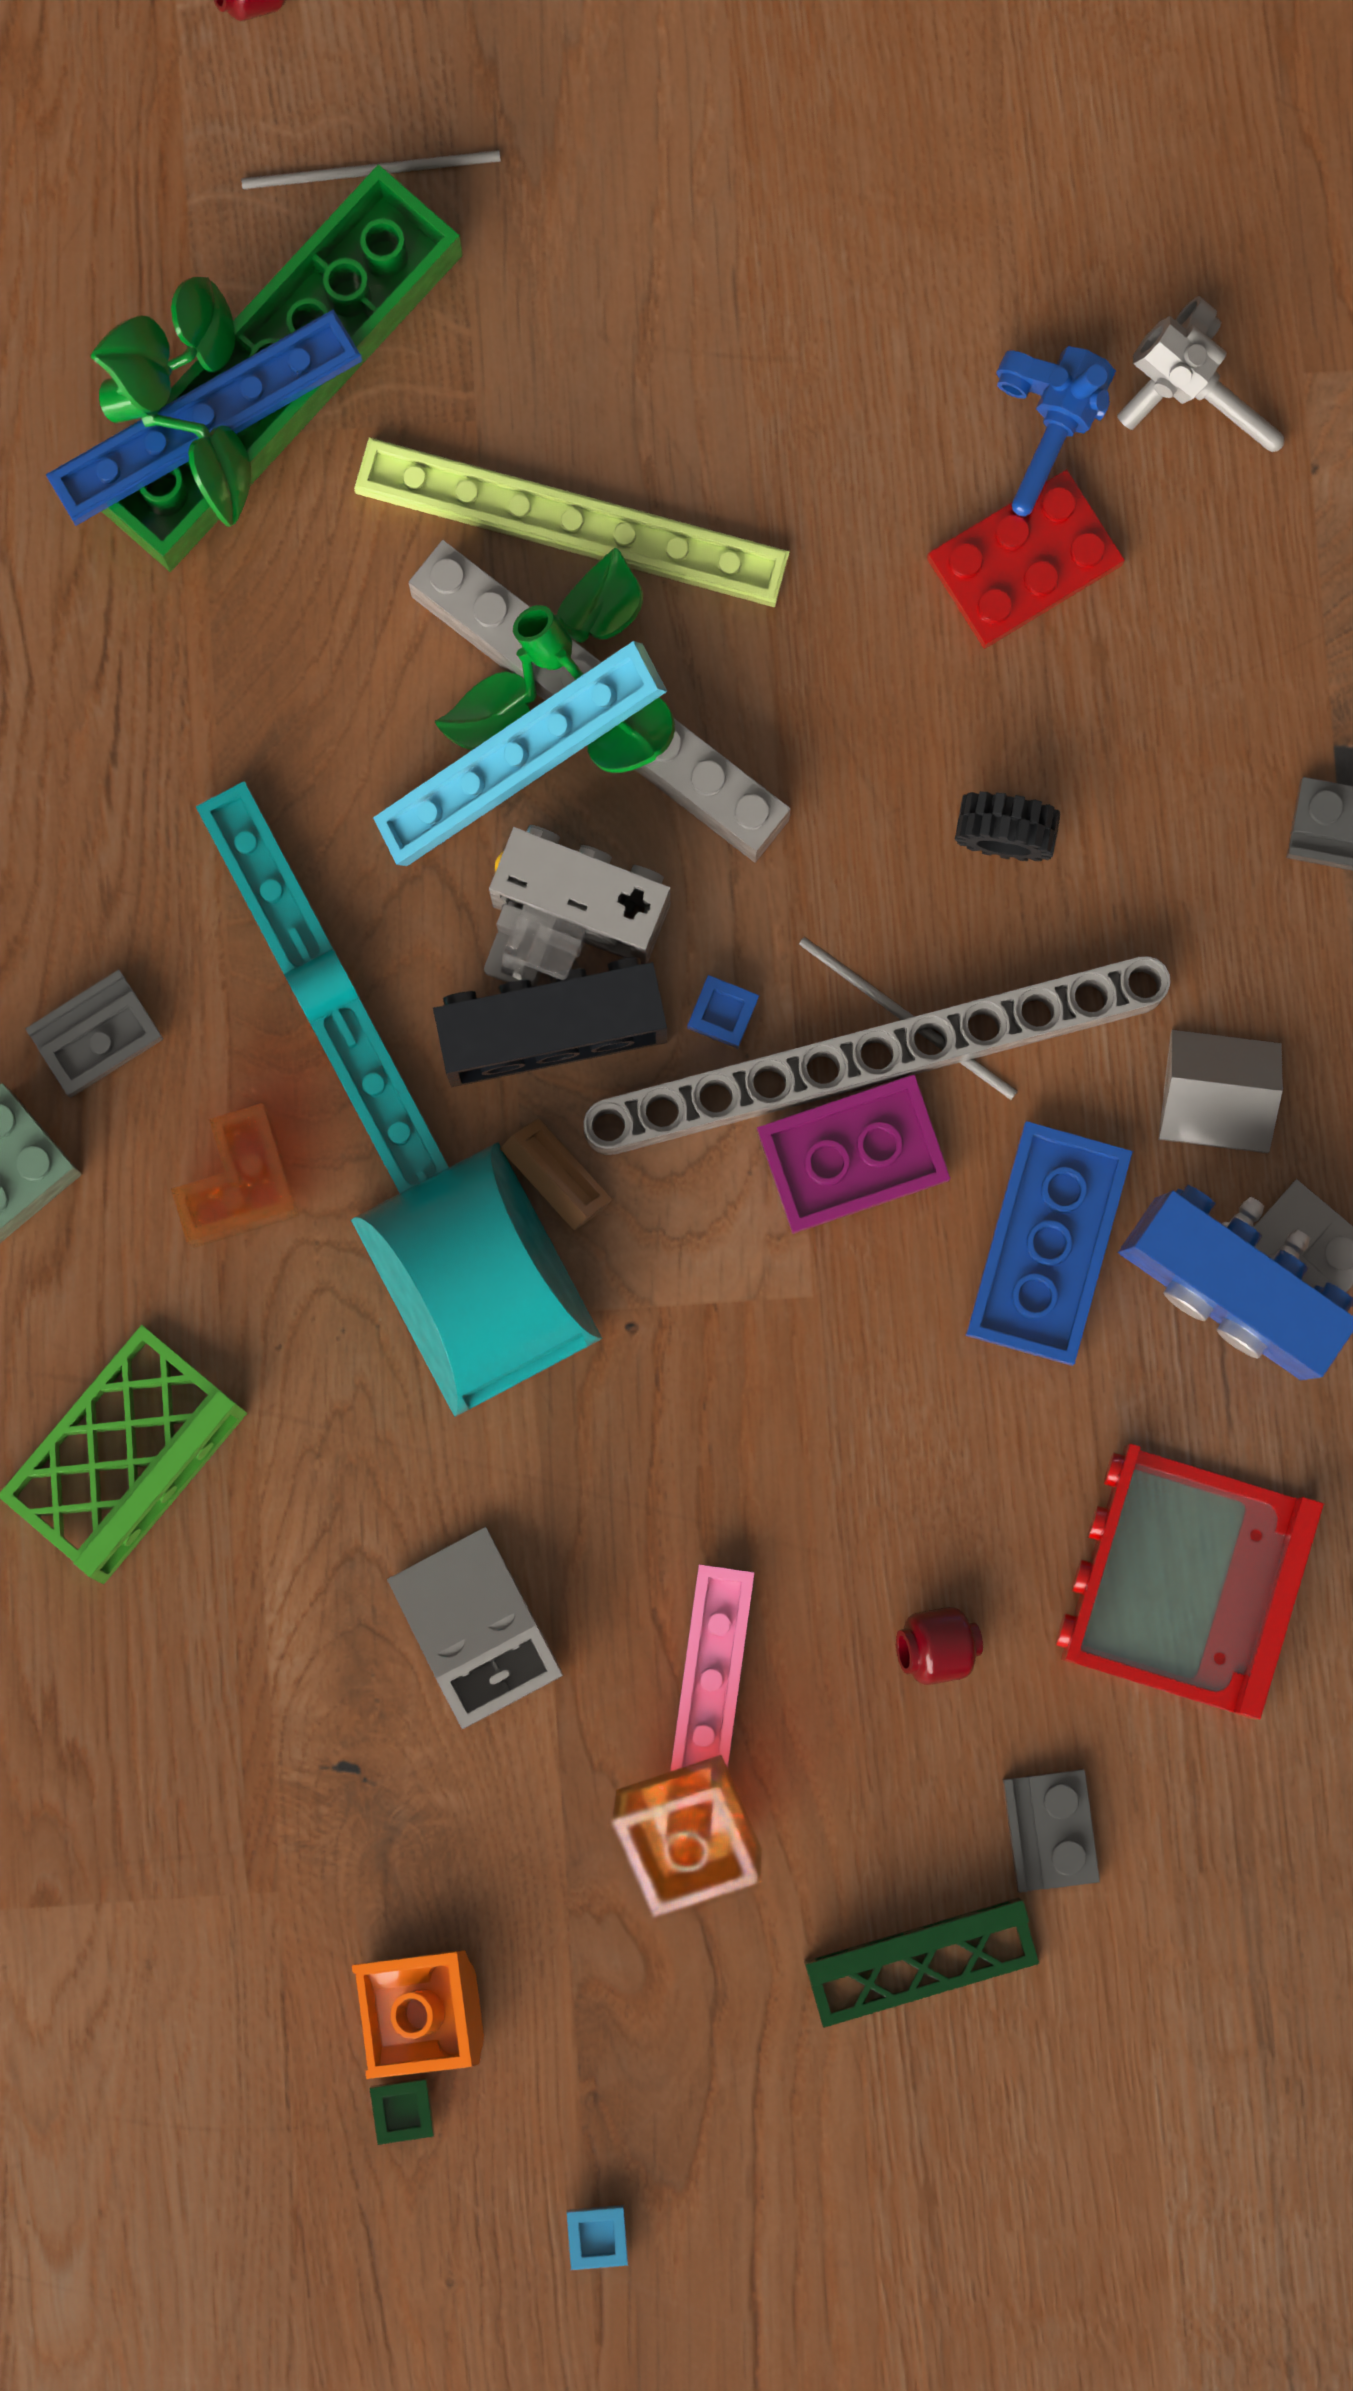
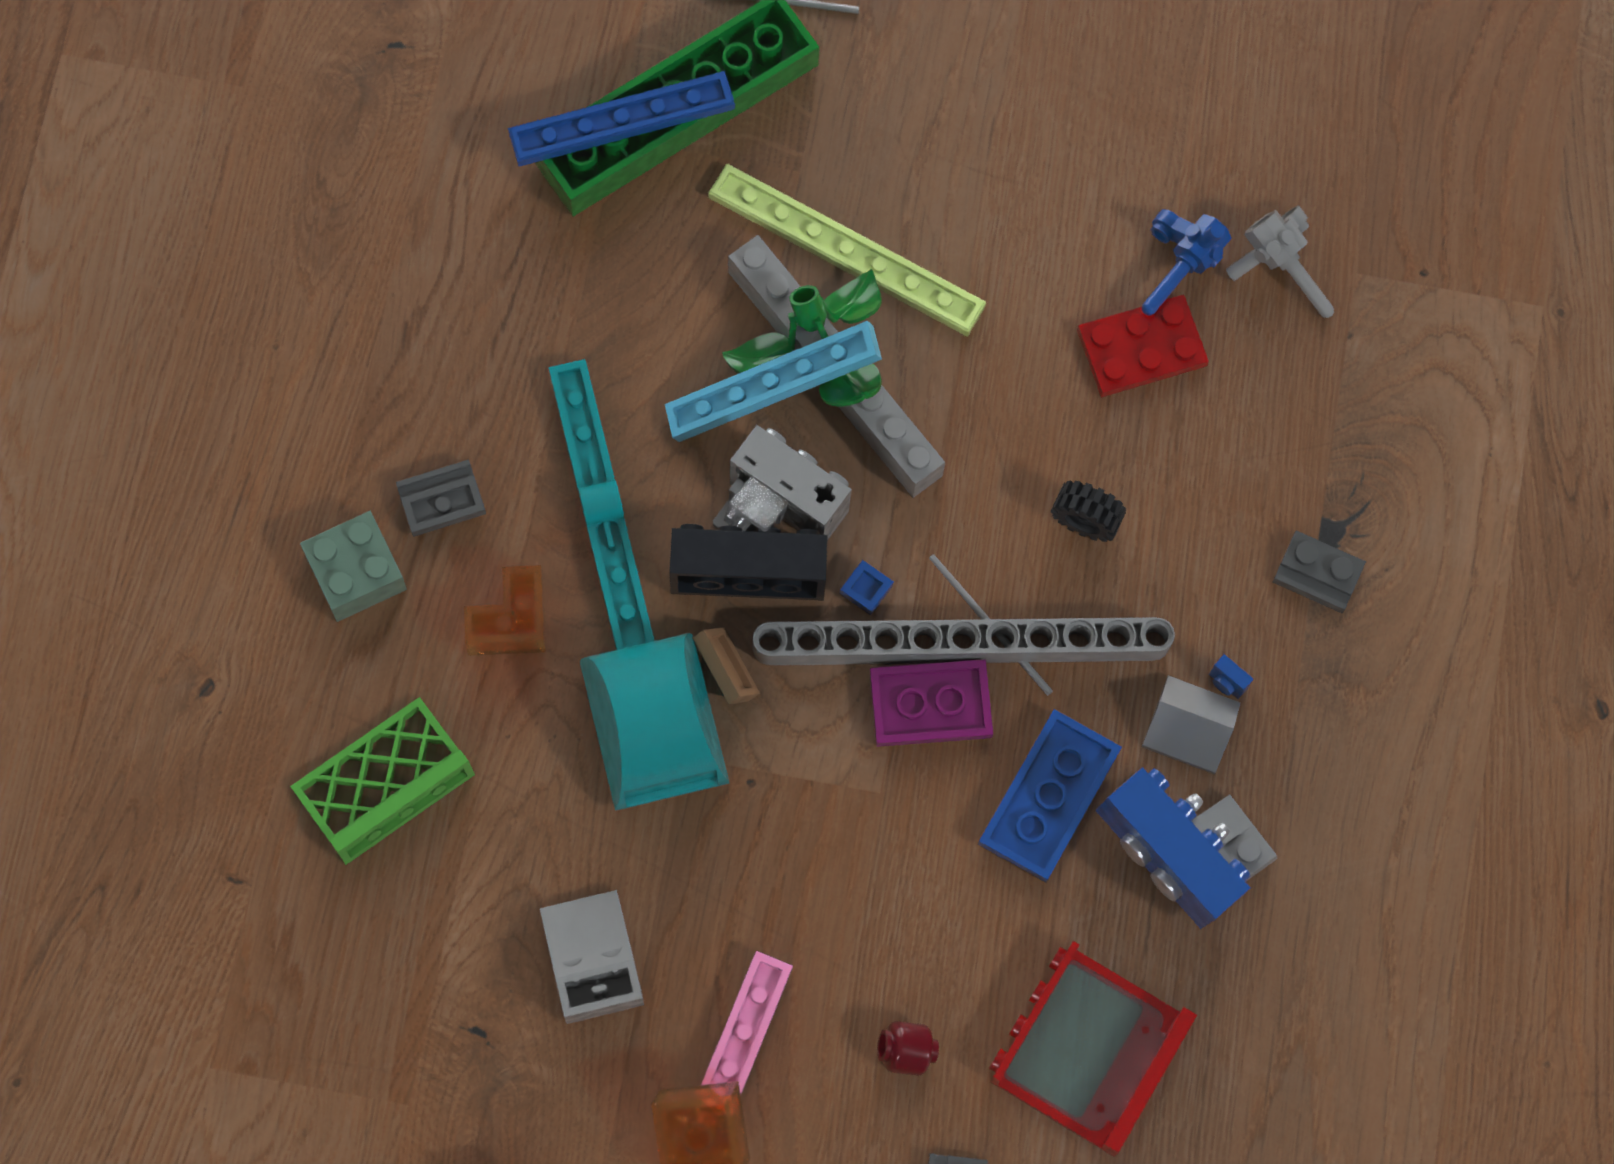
camera: 10 degrees right, 10 degrees down
green plant [90,277,251,527] -> none
none -> blue plate [1209,654,1254,699]

